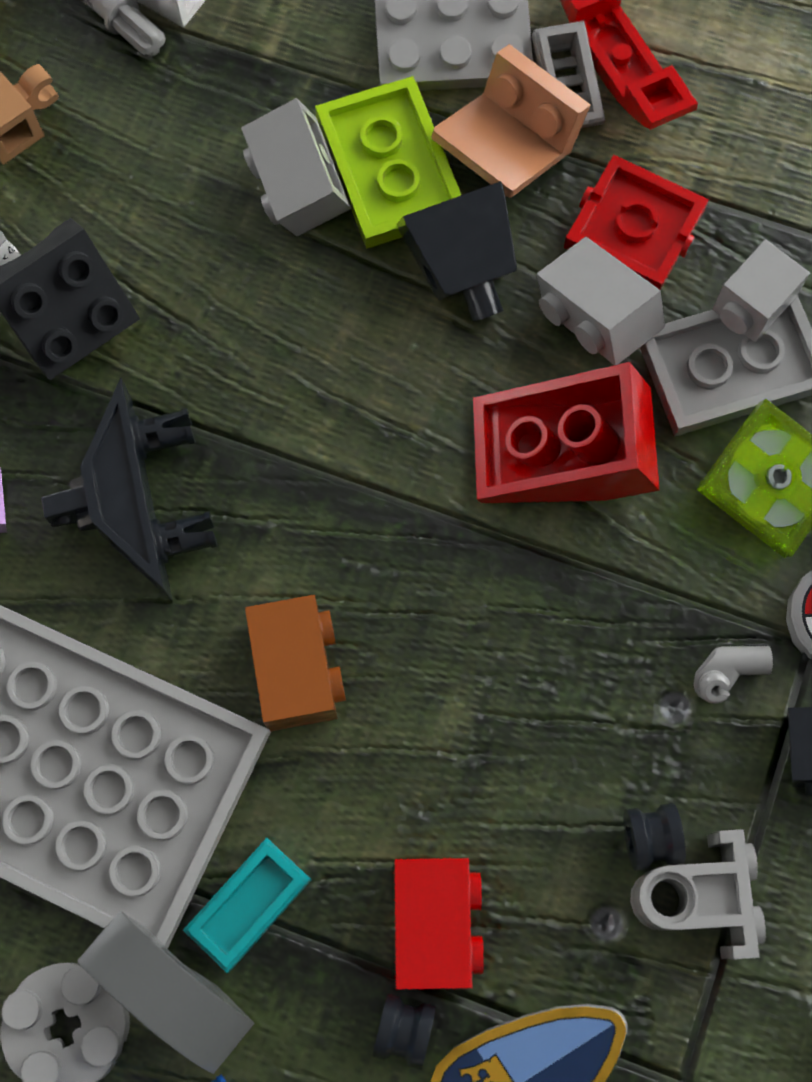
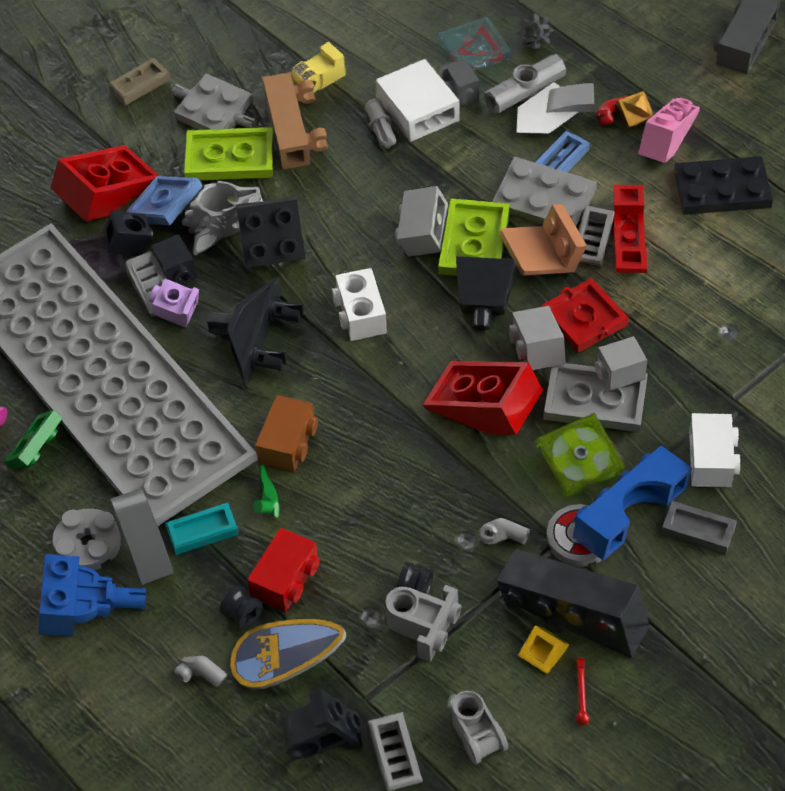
camera: 30 degrees right, 20 degrees down
none -> green bar [253,464,279,518]
none -> white brick [332,268,387,341]

